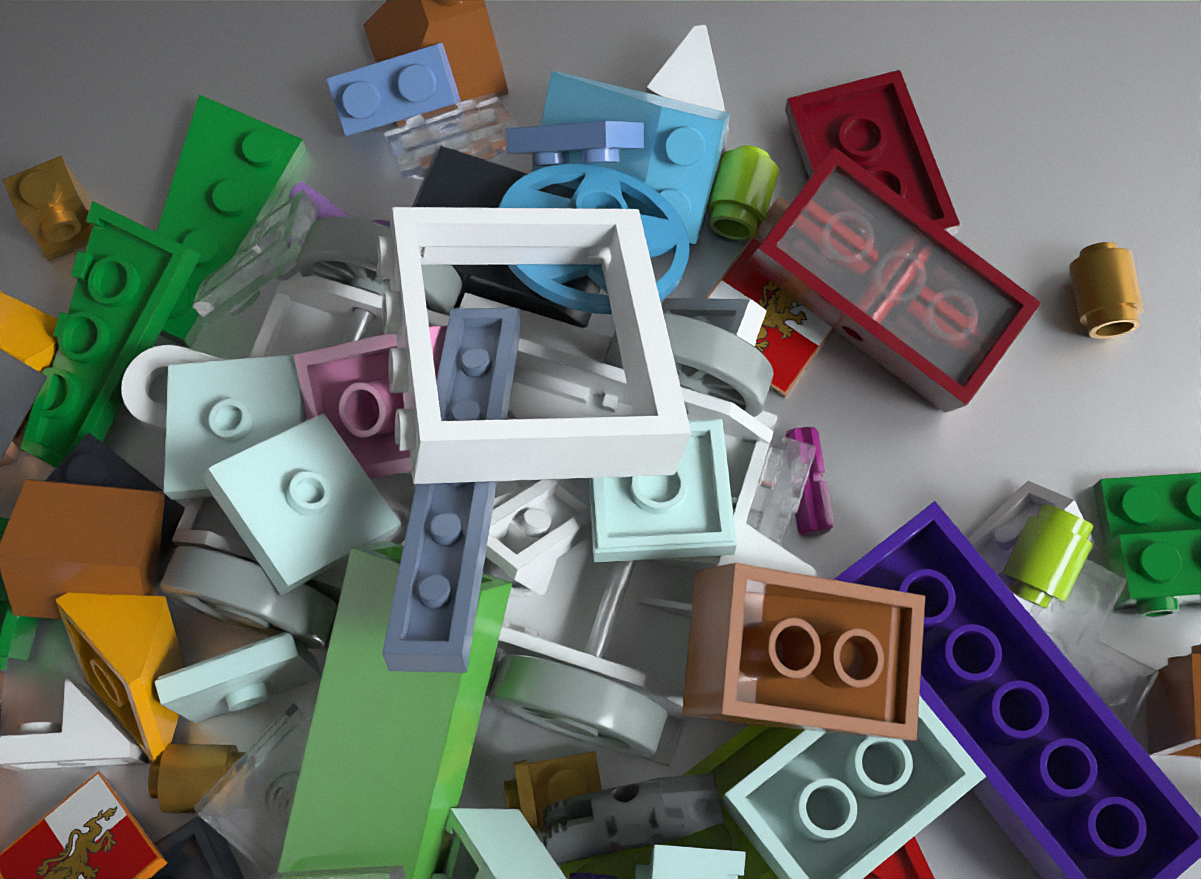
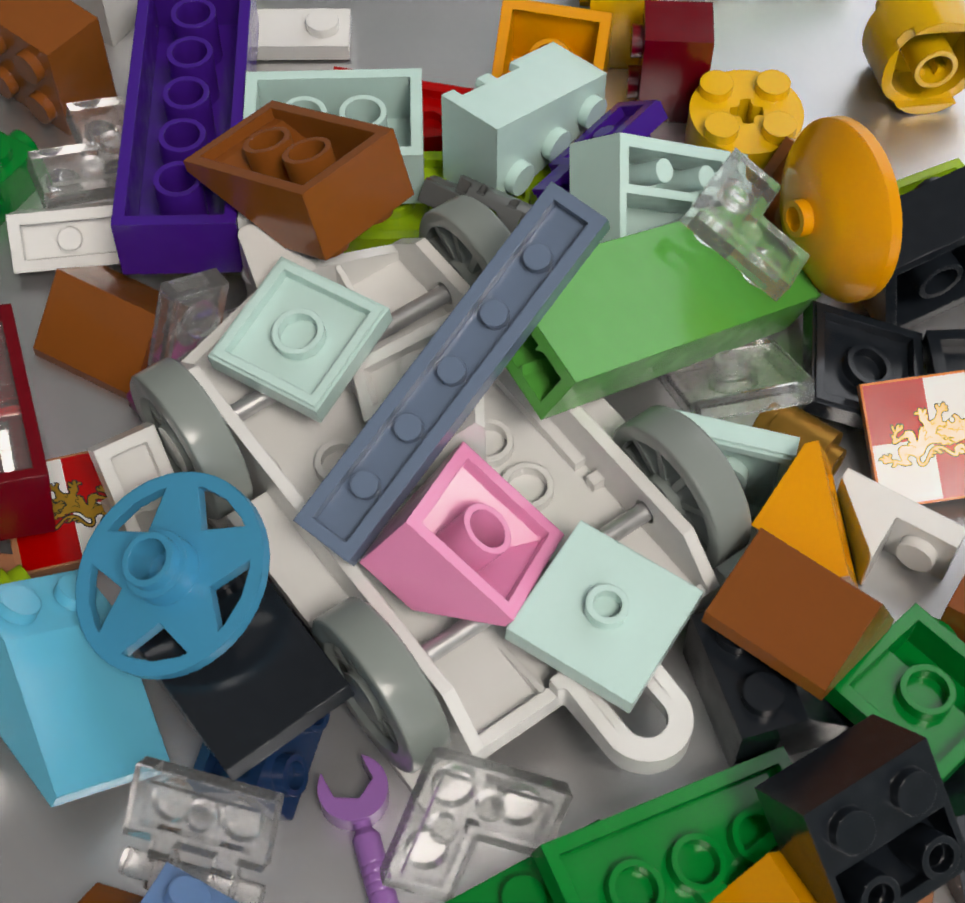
camera: 145 degrees left, 15 degrees down
light aqua plate [202,413,401,596] -> none
white window [377,207,691,484] -> none
medium blue plate [506,121,644,166] -> none
lime brick [1002,503,1094,609] -> none
none -> dark orange slope [33,265,203,400]

